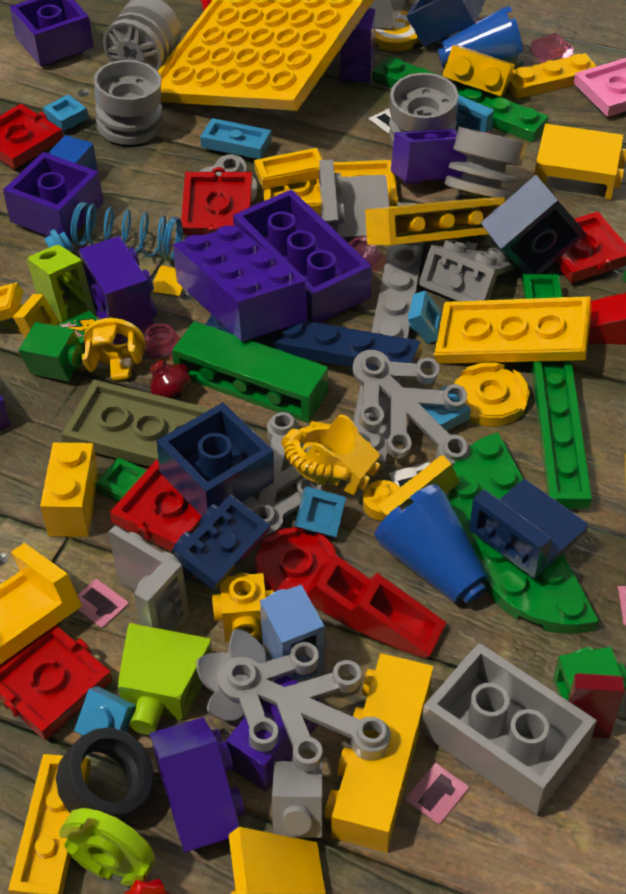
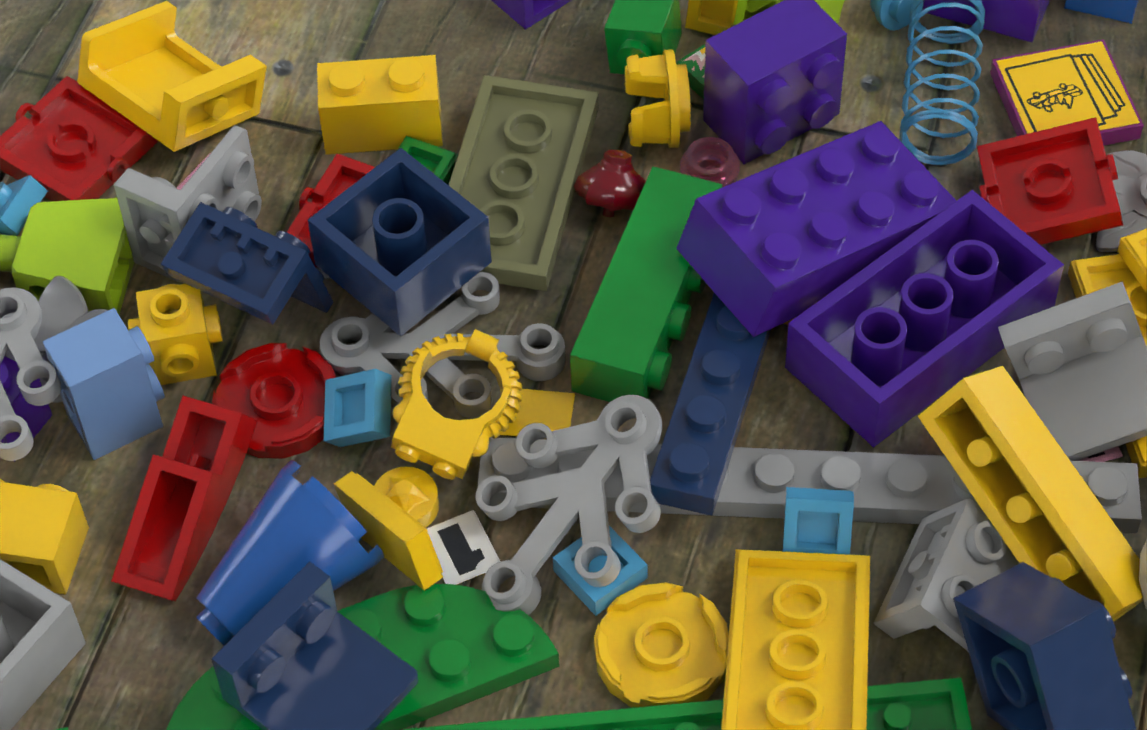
camera: 85 degrees right, 5 degrees up
none -> yellow tile [990,39,1144,145]

